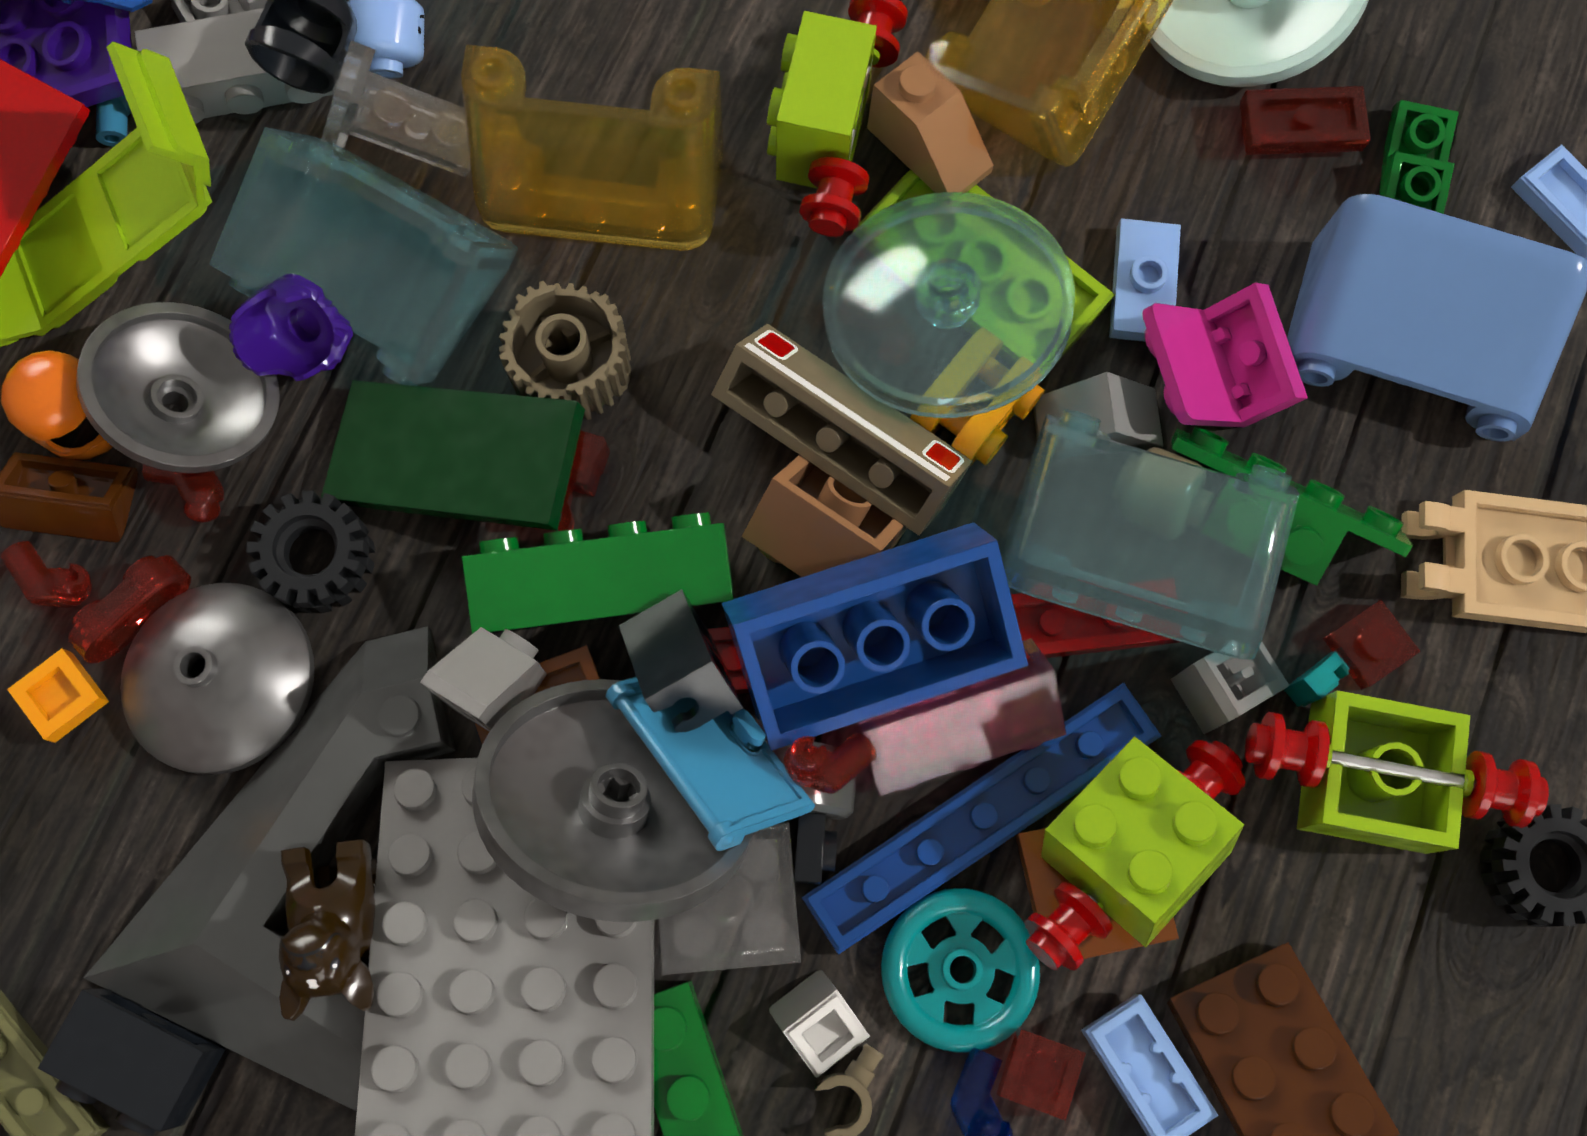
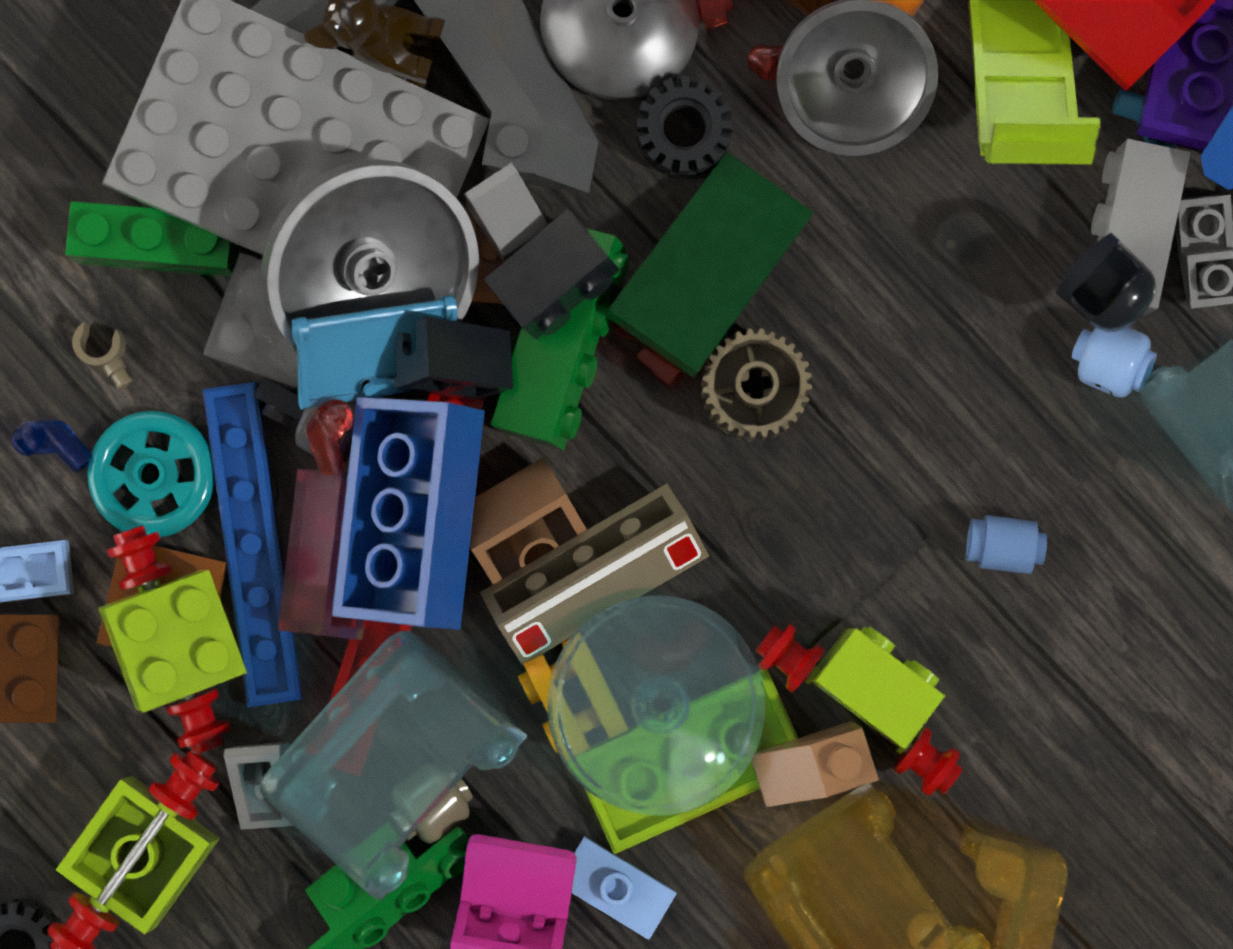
camera: 120 degrees right, 10 degrees up
clear light blue windscreen [209,127,518,386] -> none
dark purple hair [229,273,353,382] -> none
clear bracket [320,40,486,177] -> none
clear yellow windscreen [461,45,724,251] -> none
white slope [769,970,870,1078] -> none
clear red plate [996,1028,1086,1121] -> none
light grey slope [1033,372,1163,460] -> none
teal tile [1284,651,1350,707] -> none
clear red plate [1323,600,1421,690] -> none
none -> black brick [484,209,620,339]
none -> medium blue brick [966,515,1047,574]

